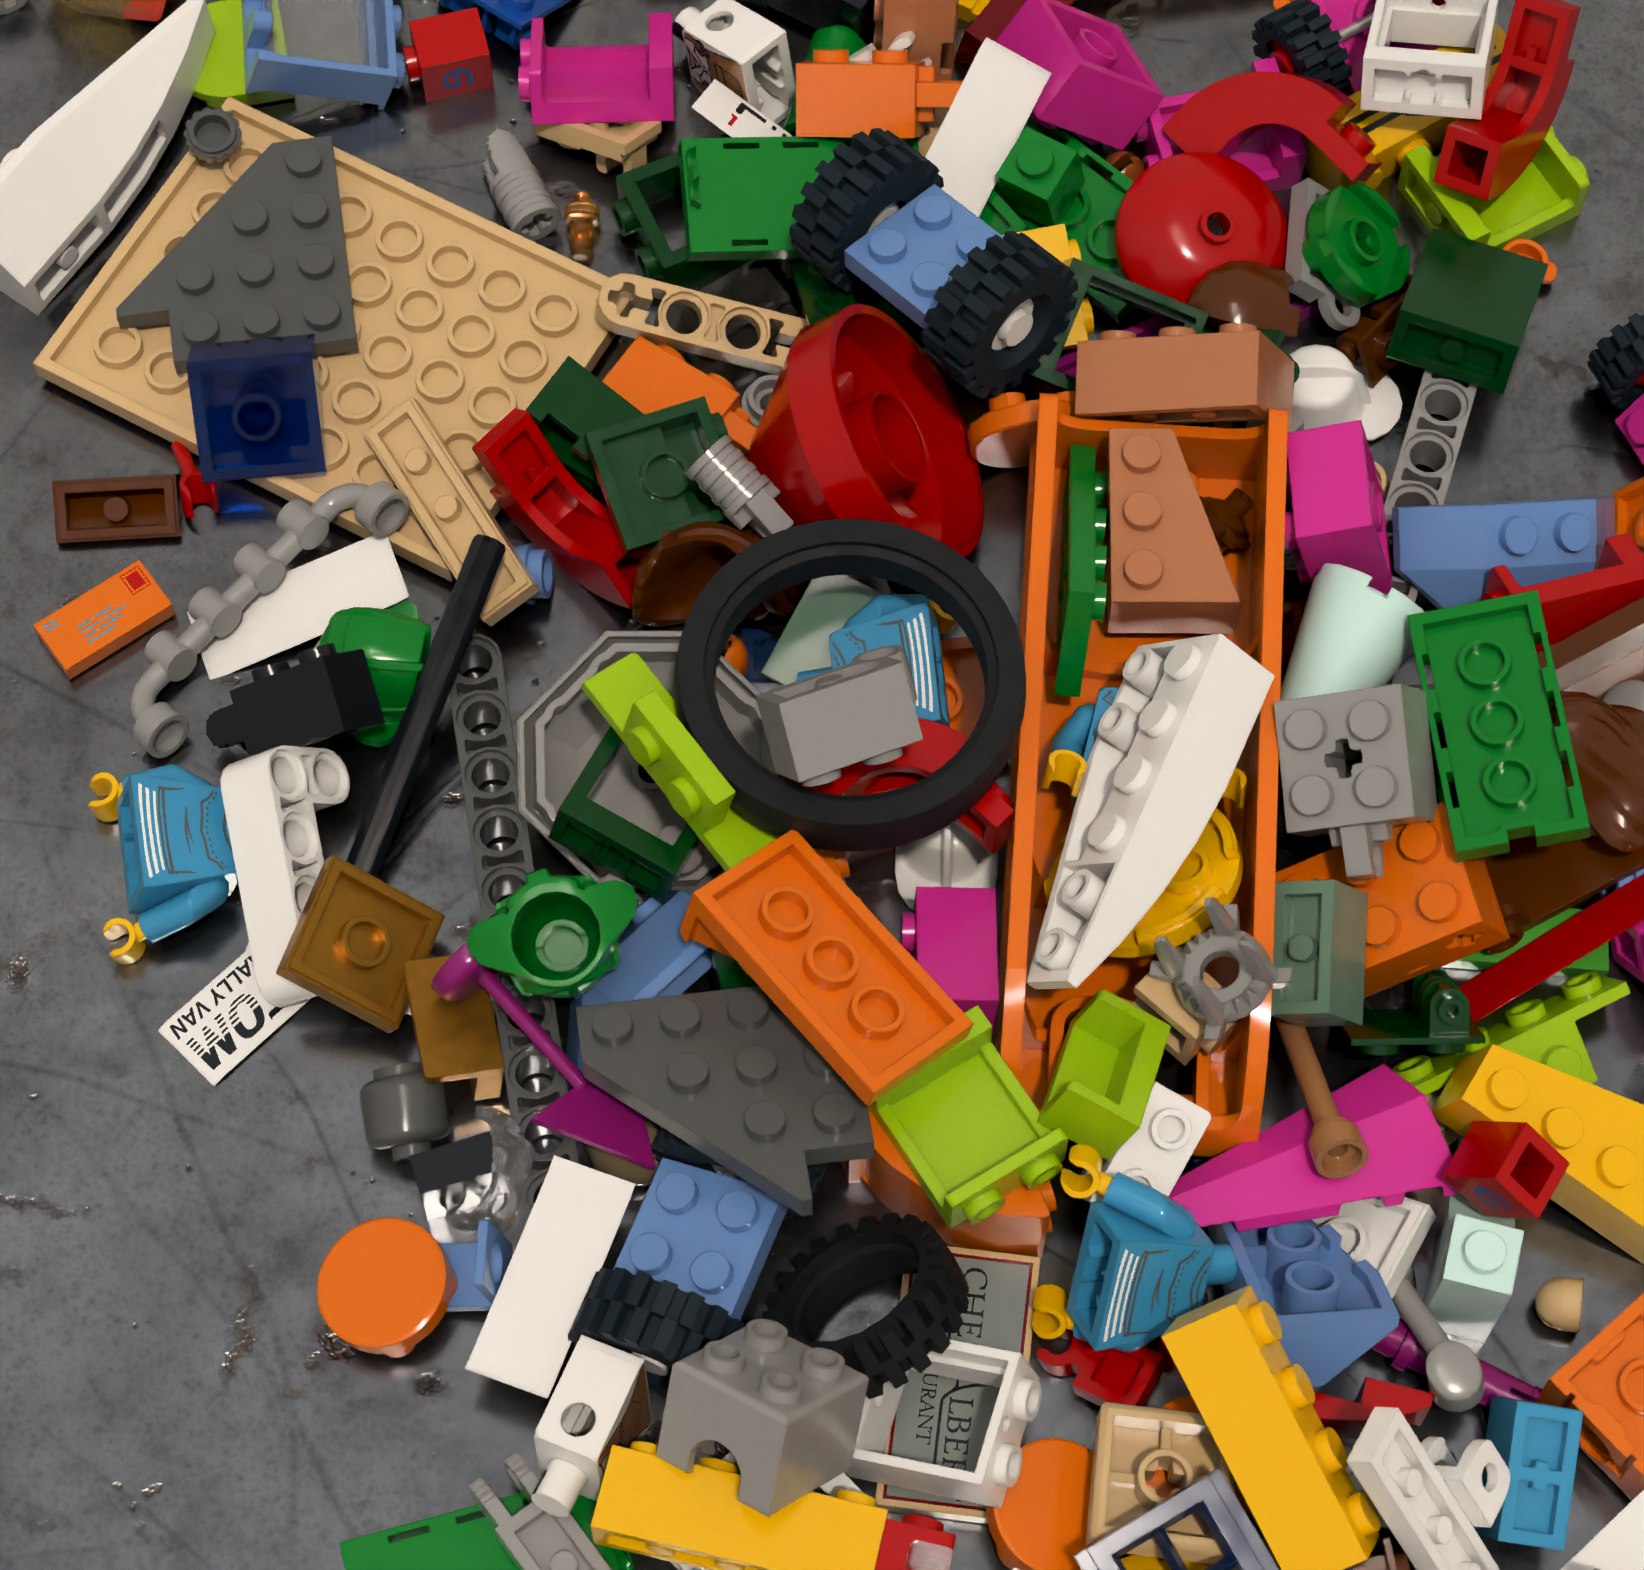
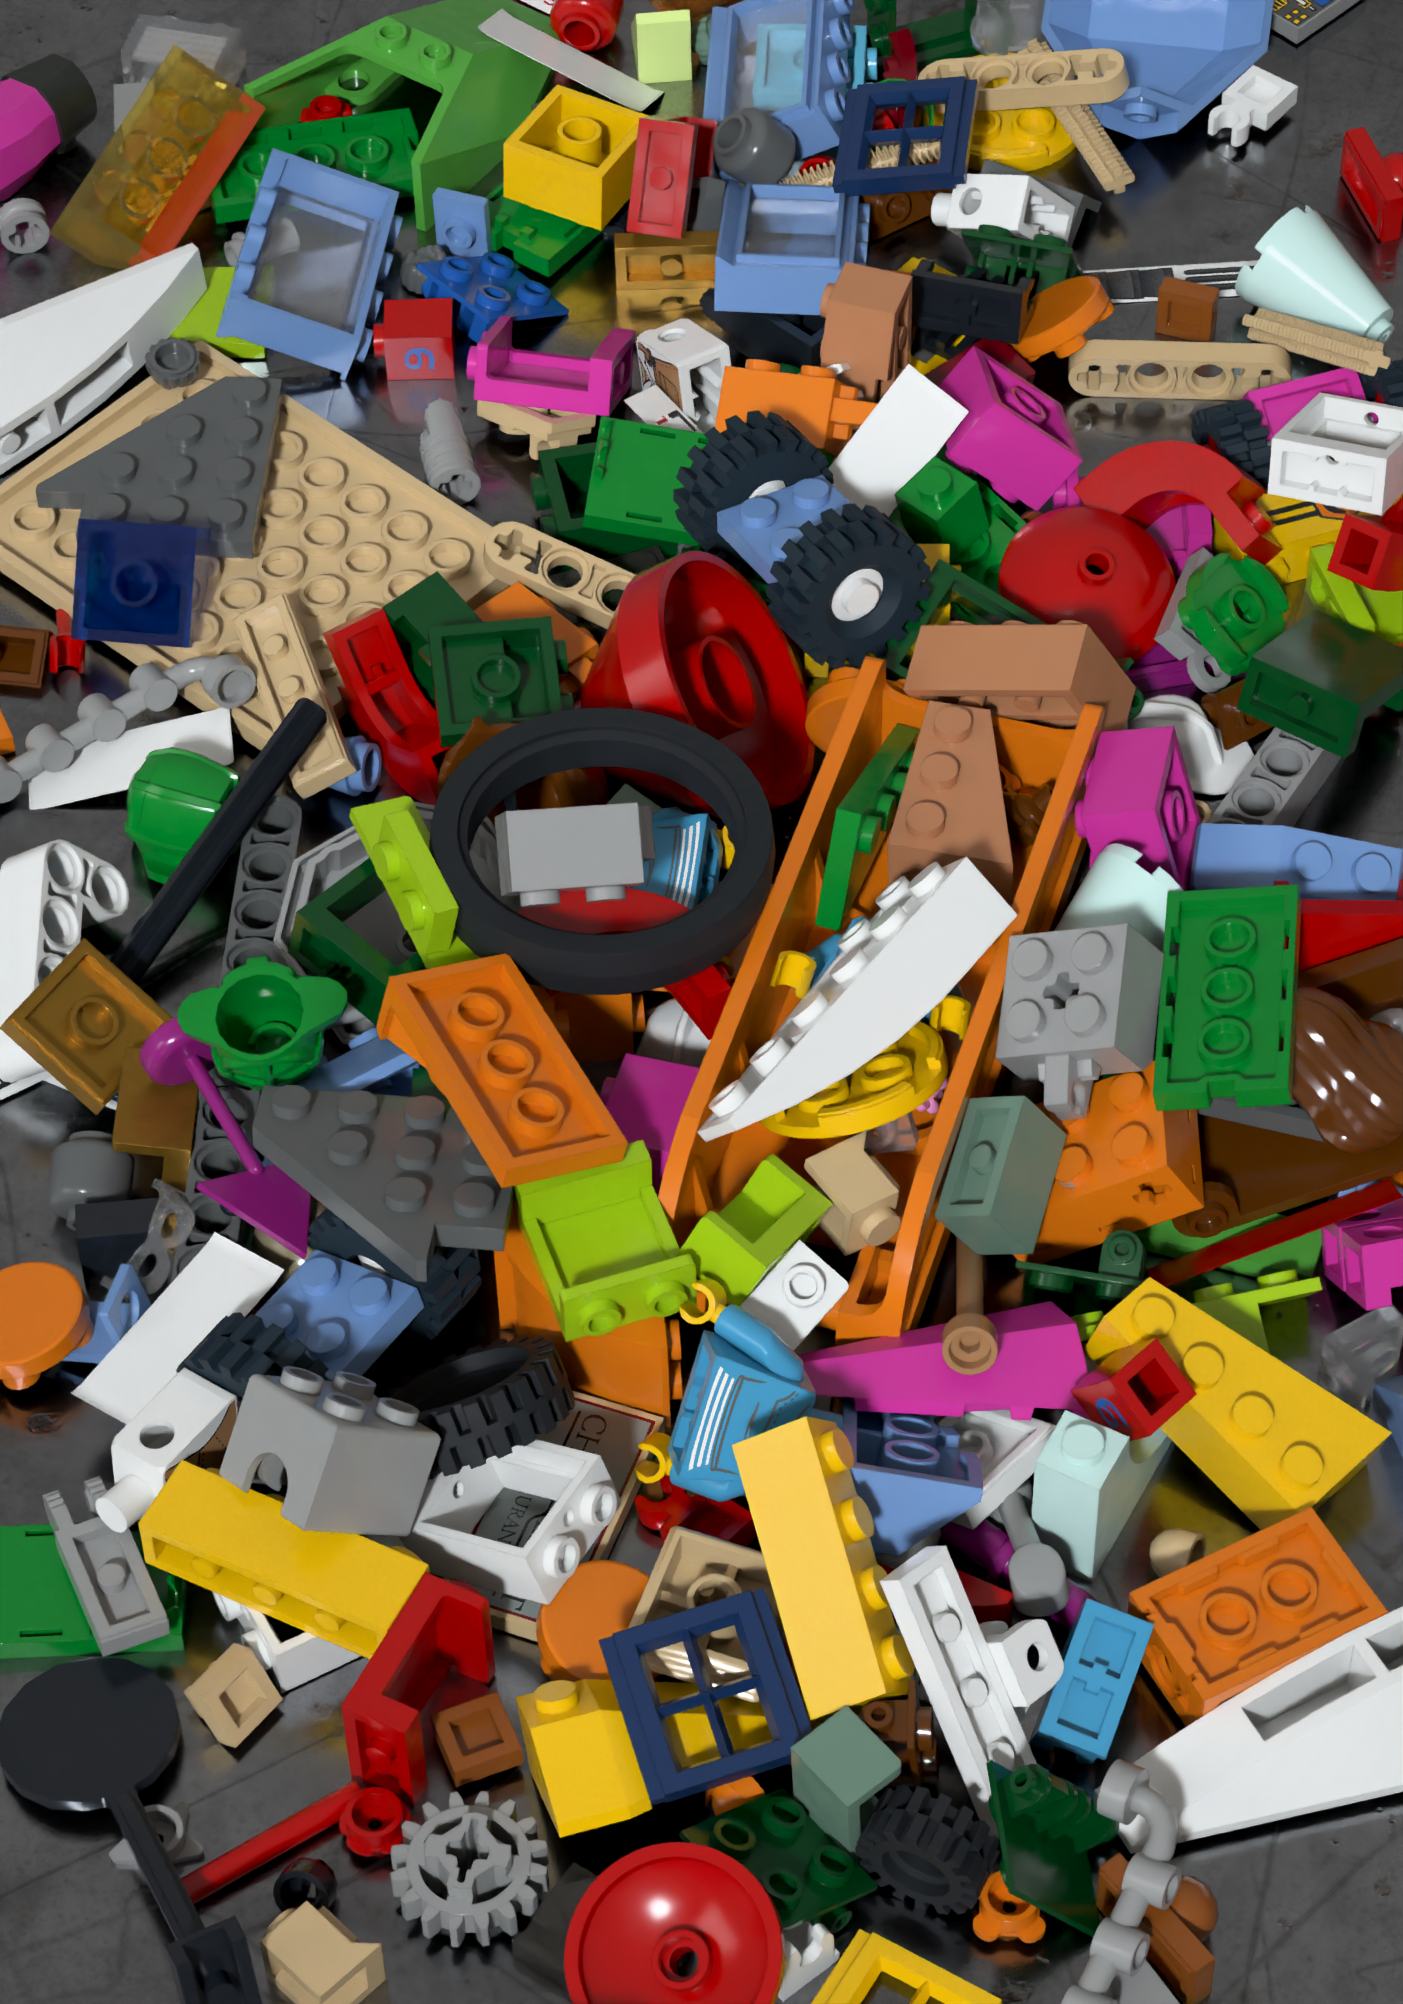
camera: 15 degrees right, 15 degrees down
black hinge [205,643,385,756] -> none
clear orange piece [564,192,600,261] -> none
light grey hinge [685,434,794,539] -> none
light grey piece [1149,897,1293,1041] -> none
reddish brown brick [1187,261,1301,338] -> none

